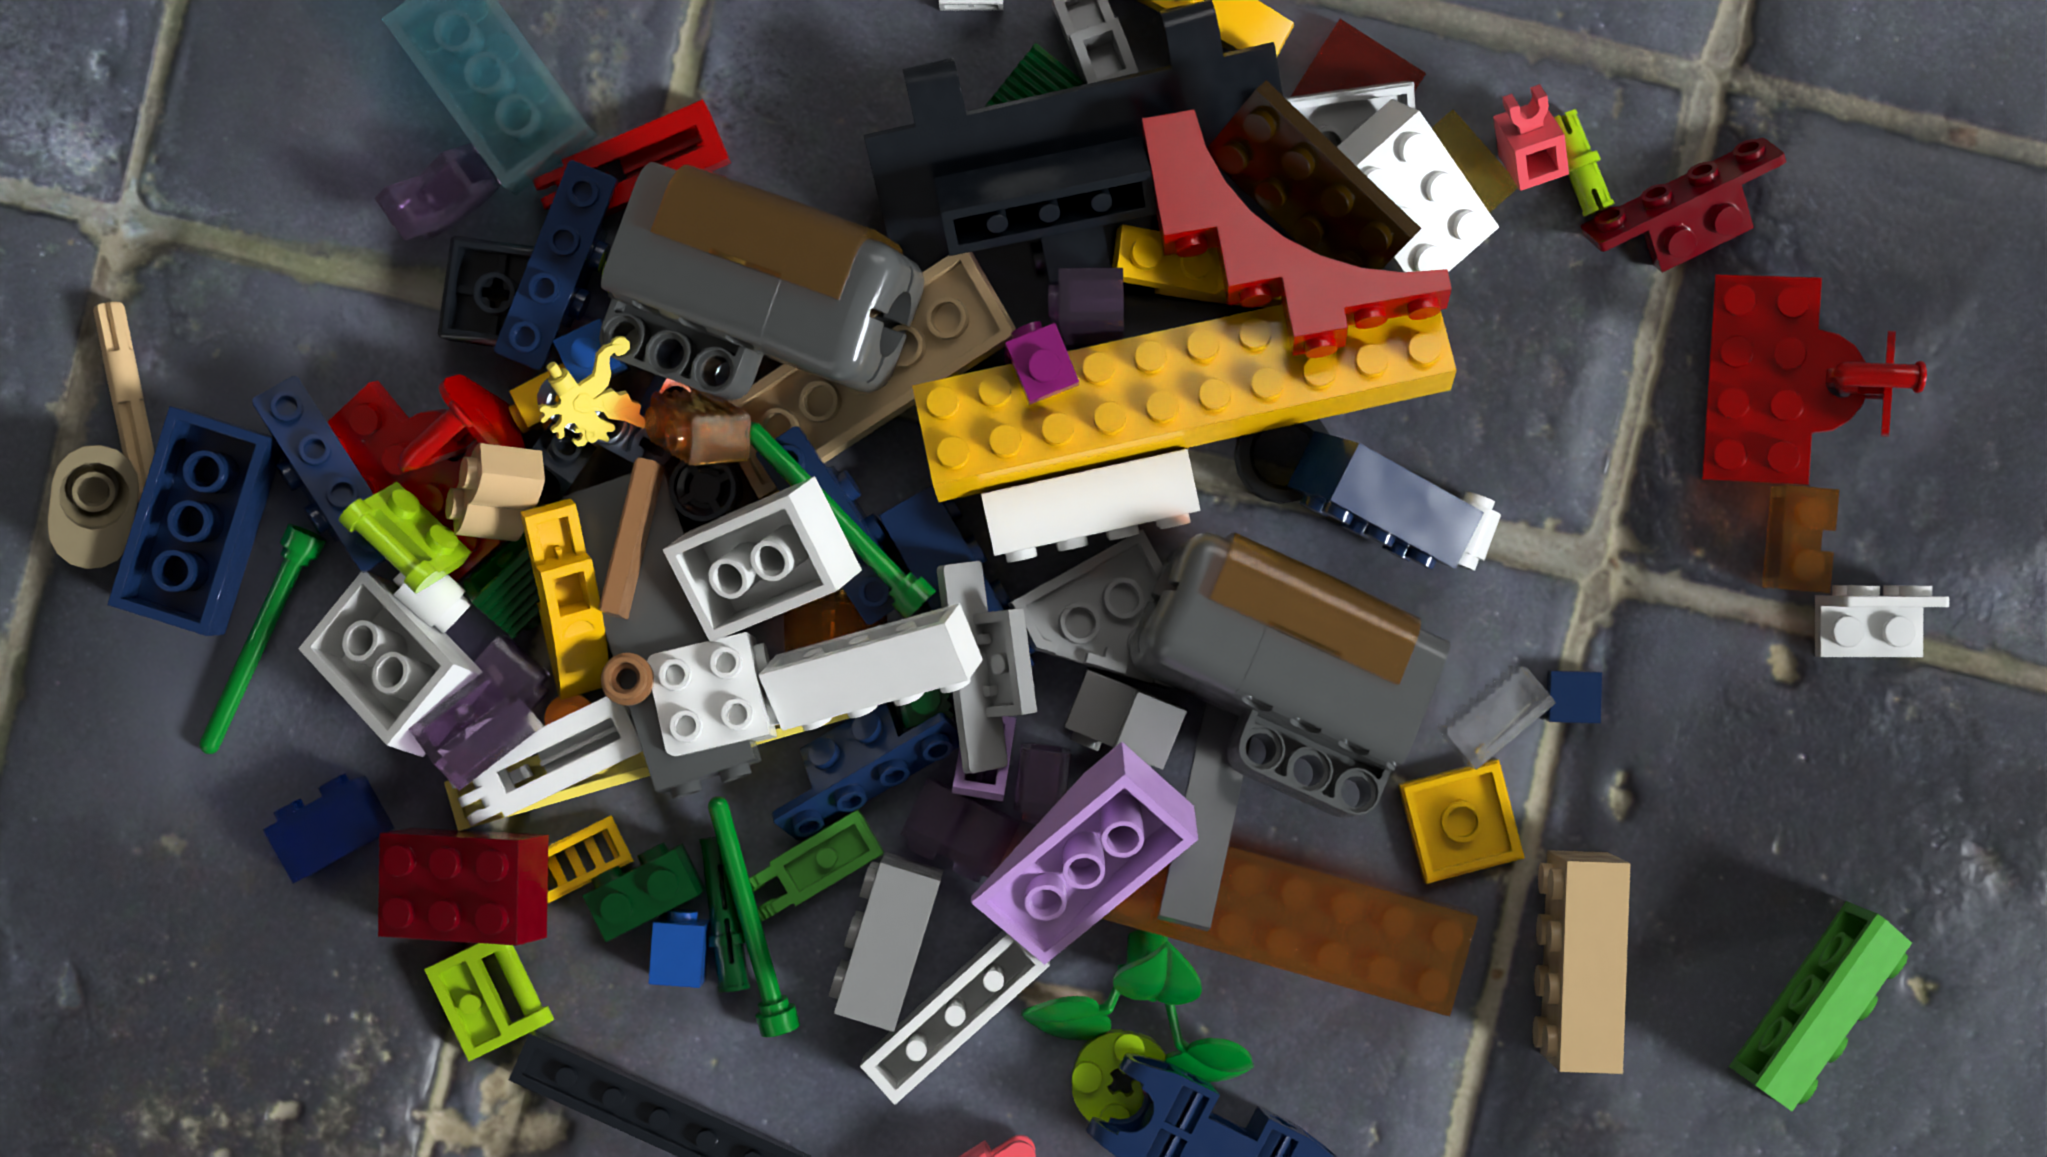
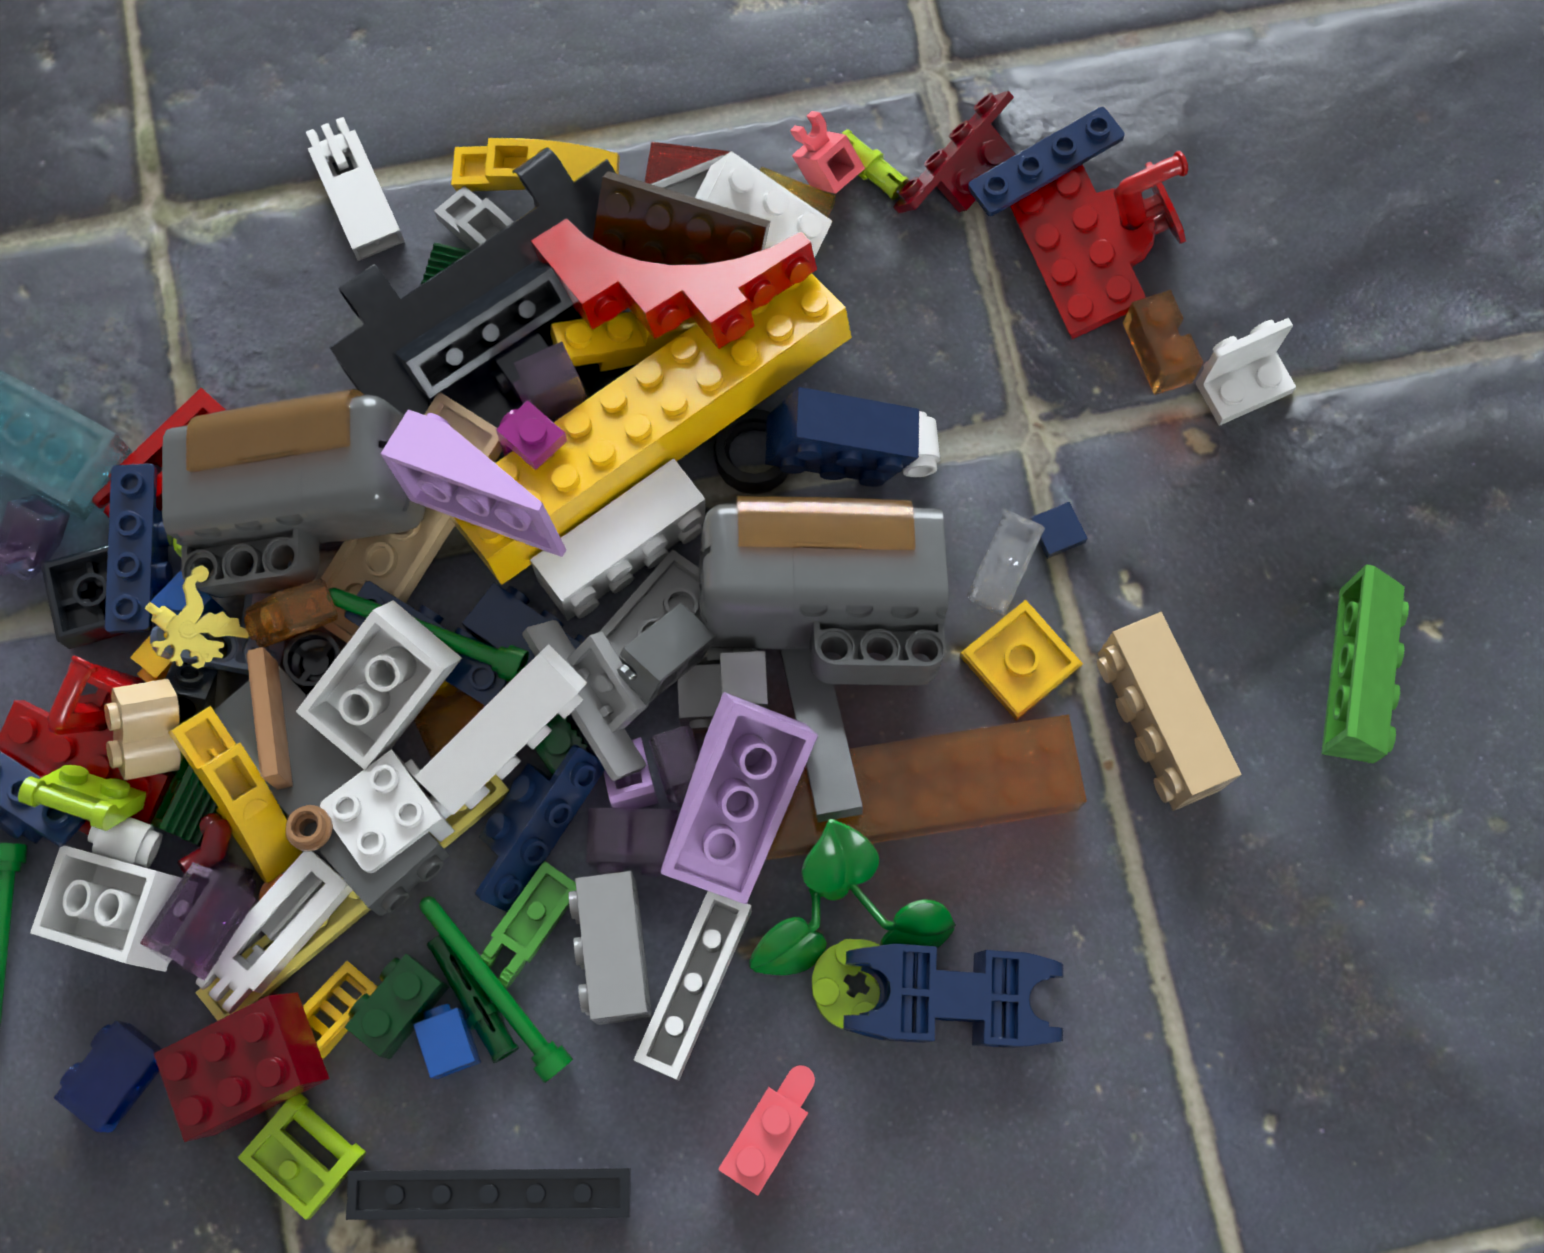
camera: 25 degrees left, 15 degrees down
none -> dark red arm [177,813,232,880]
none -> lavender slope [380,410,566,557]
none -> dark grey hinge [617,603,716,706]
none -> dark blue bracket [968,106,1125,217]

